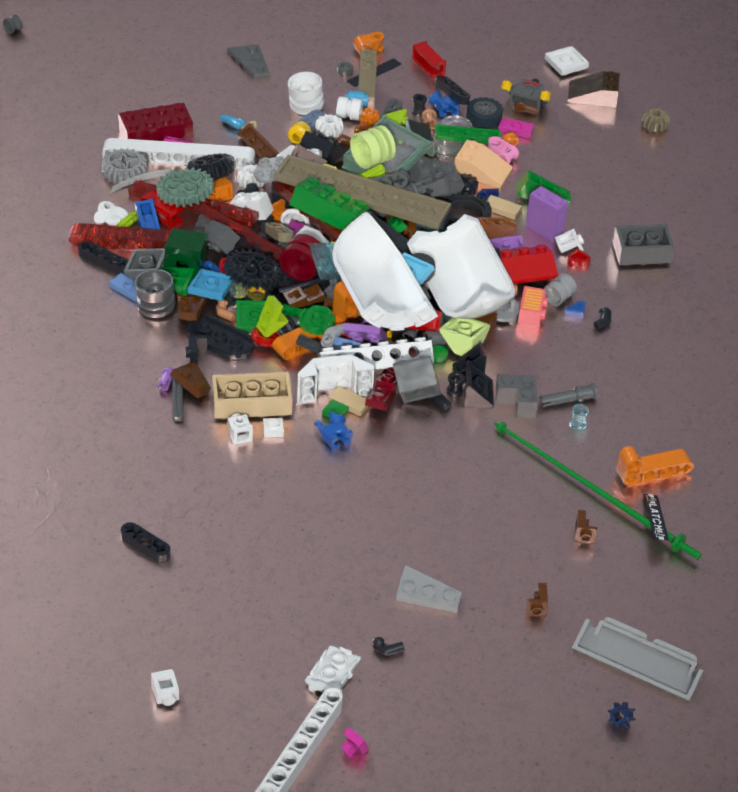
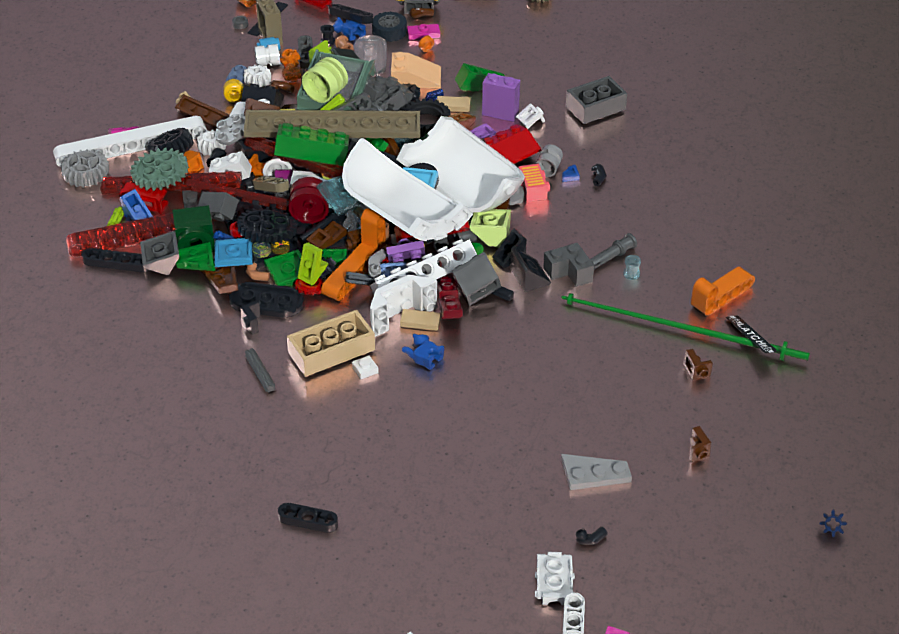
camera: 20 degrees left, 0 degrees up
white plate [94,201,128,228] -> none
medium blue plate [109,273,137,302] -> none
white sticker [111,169,174,193] -> none
dark red brick [119,102,193,141] -> none
flat silver wheel [134,269,176,318] -> none
medium lavender pin [157,367,174,391] -> none
reddish brown wing [170,362,211,398] -> none
dark azure arm [220,114,245,129] -> none
dark grey wing [227,44,270,79] -> none
white brick [227,413,253,445] -> none
white wheel [288,71,324,115] -> none
green tile [298,305,336,335] -> none
green tile [322,399,349,418] -> none
green tile [434,124,502,144] -> none
black bush [446,372,465,397] -> none
bright pink piece [487,136,519,164] -> none
red tile [567,248,591,267] -> none
light grey slope [572,617,704,702] -> none

